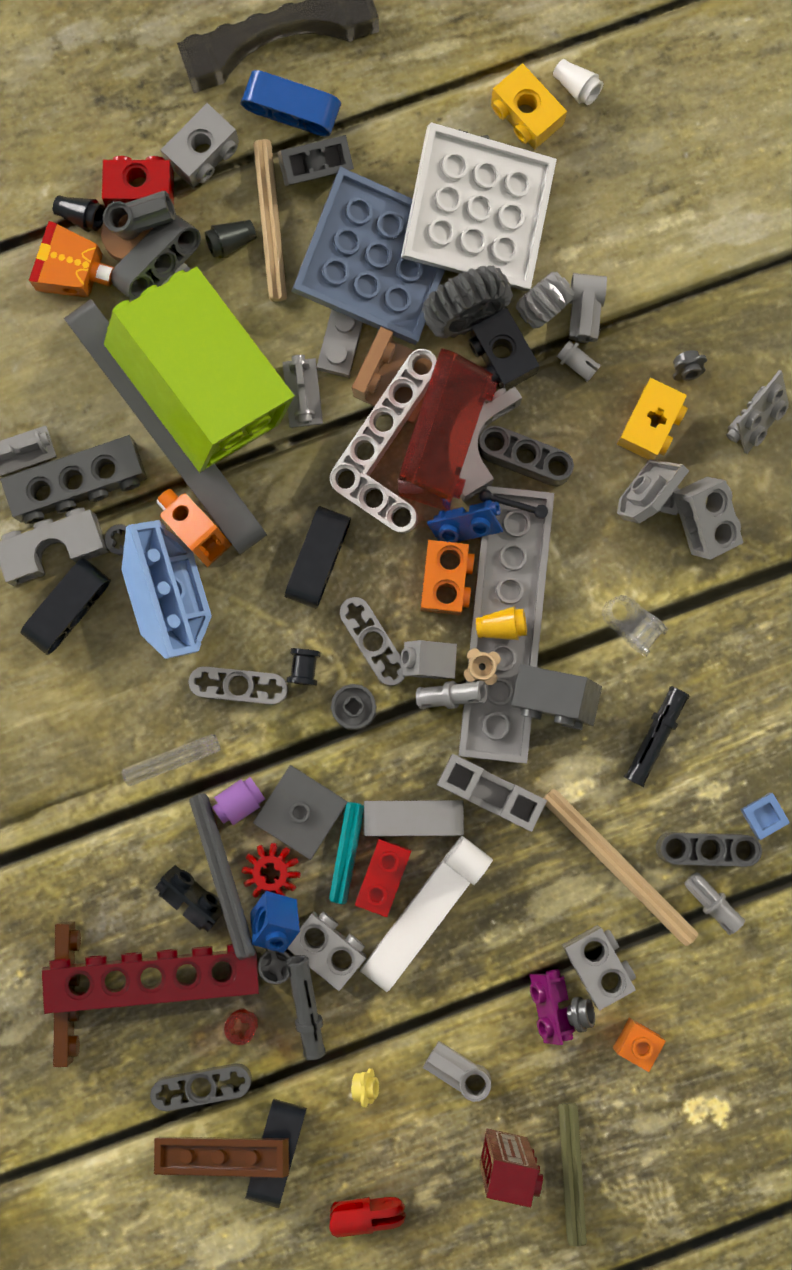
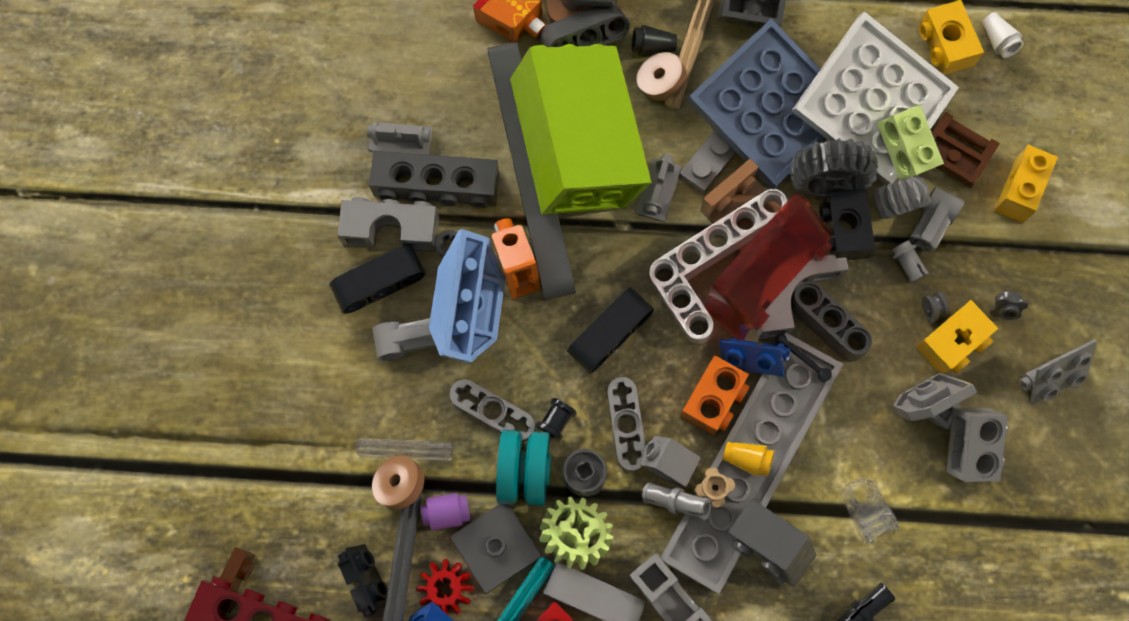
camera: 25 degrees right, 10 degrees down
none -> light grey piece [372,318,436,361]
none -> medium nougat piece [372,456,424,510]
none -> teal wheel [496,429,551,507]
none -> yellowish green gear [539,497,613,570]
none -> piece [637,52,687,101]
none -> yellowish green brick [877,105,944,180]
none -> dark grey bush [922,292,950,324]
none -> reddish brown plate [932,112,1000,188]
none -> yellow brick [994,144,1058,223]

